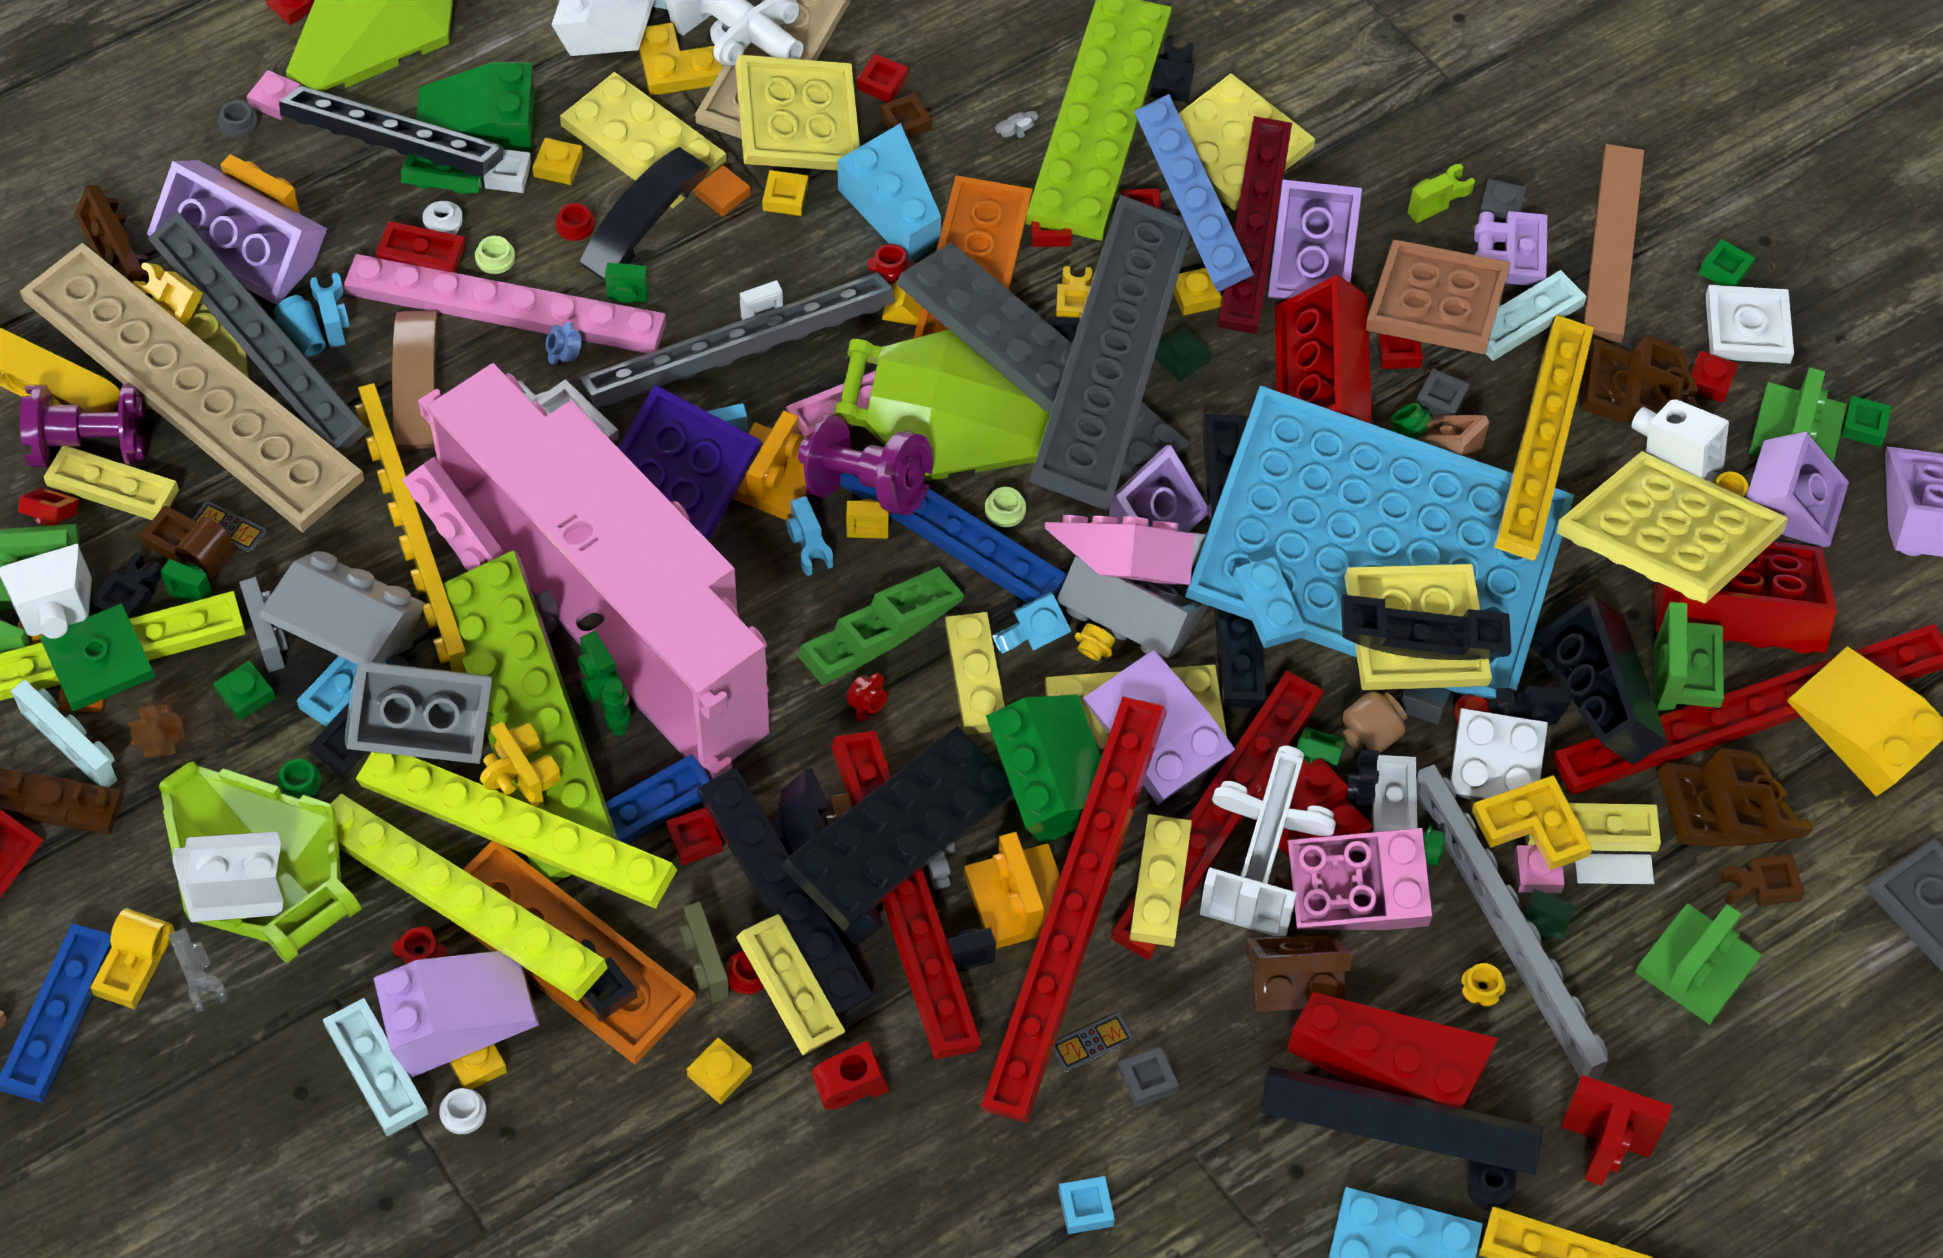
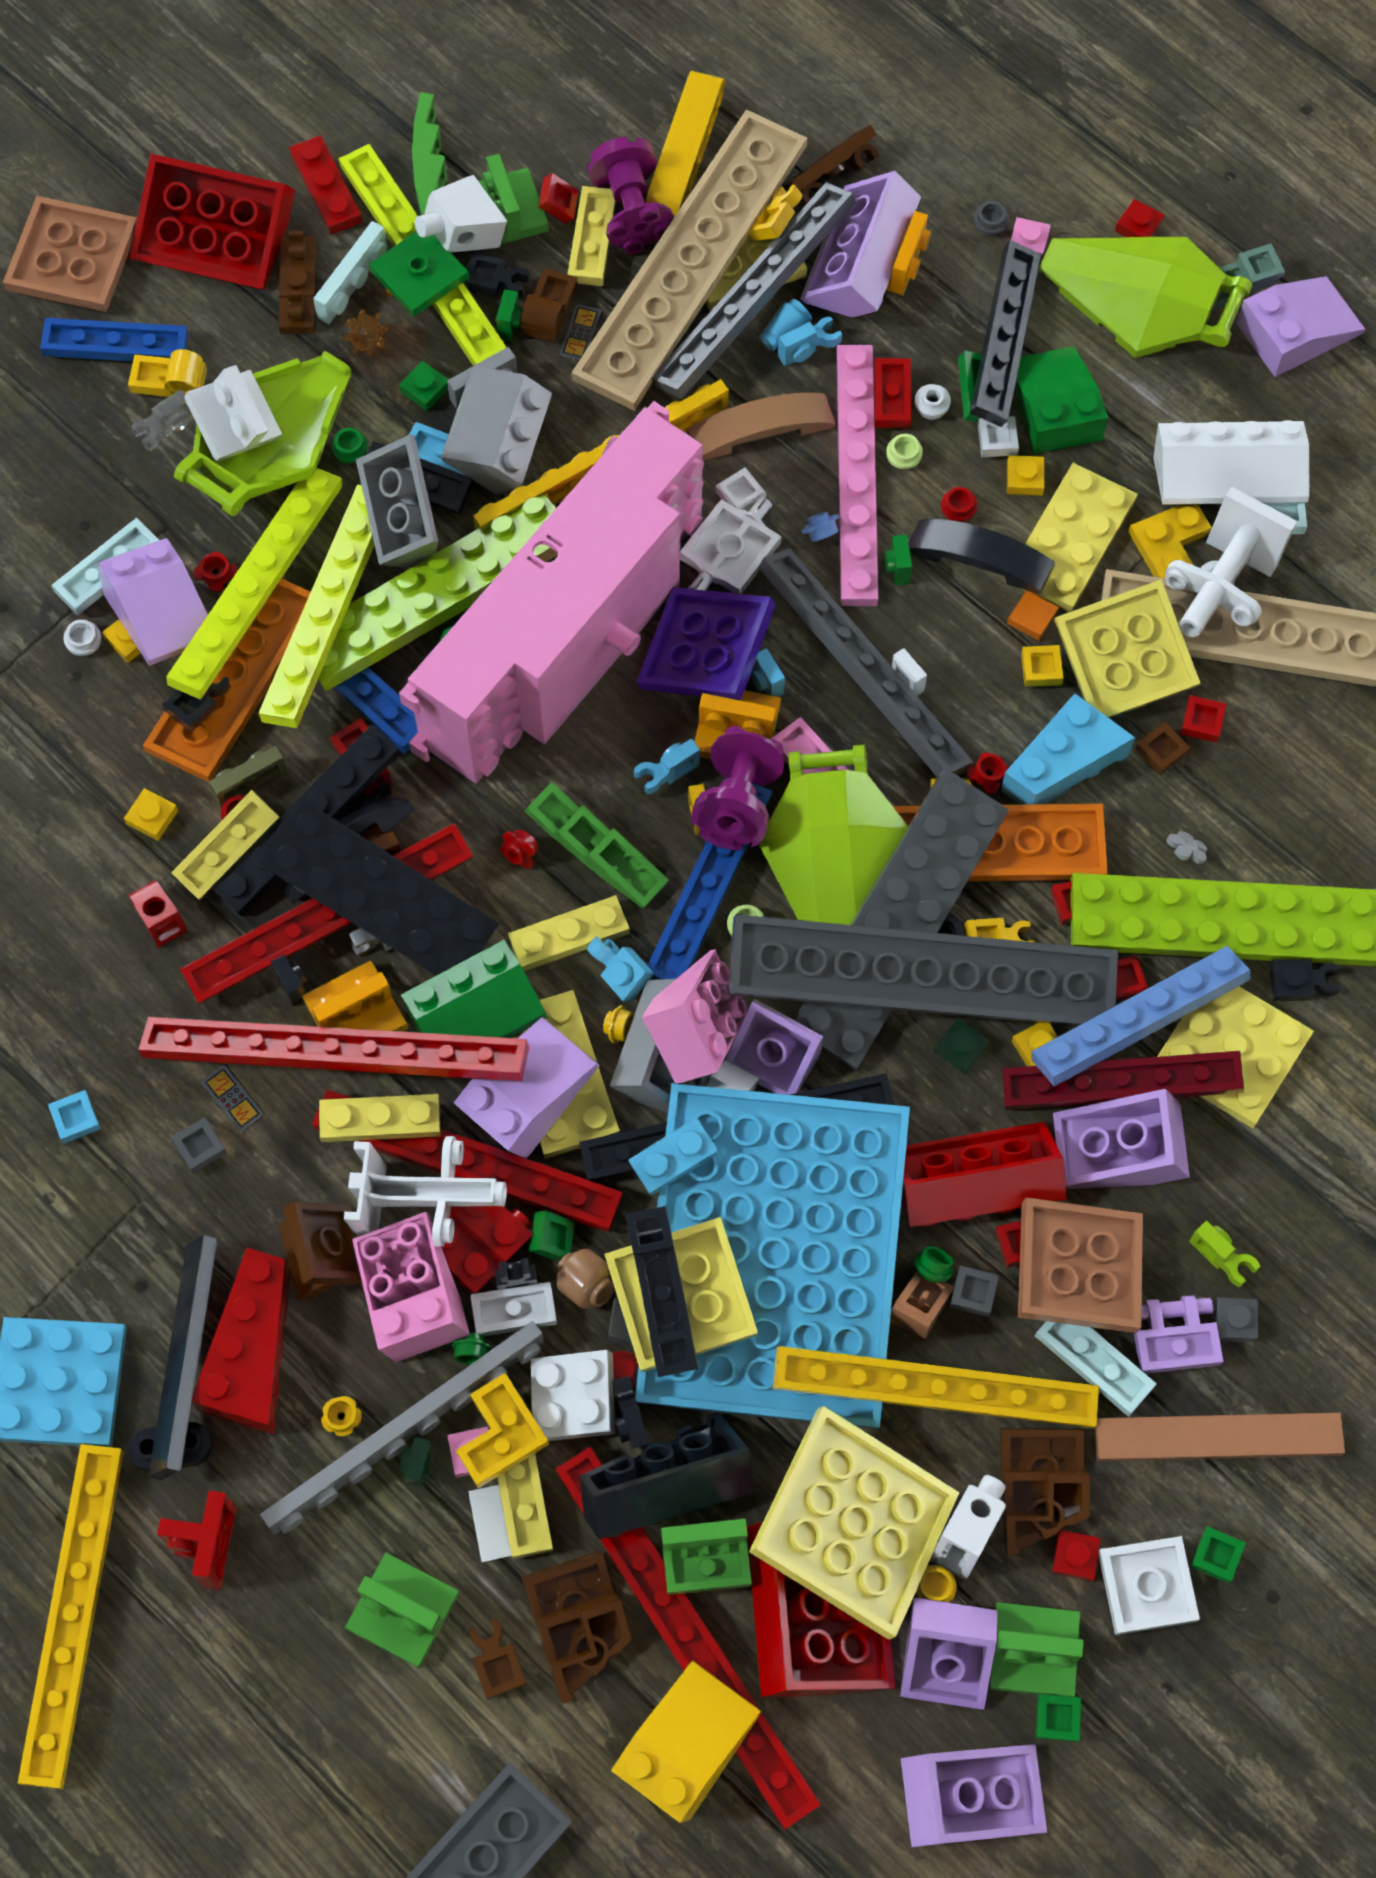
camera: 80 degrees right, 10 degrees up
yellow hips [480,721,561,807] -> none

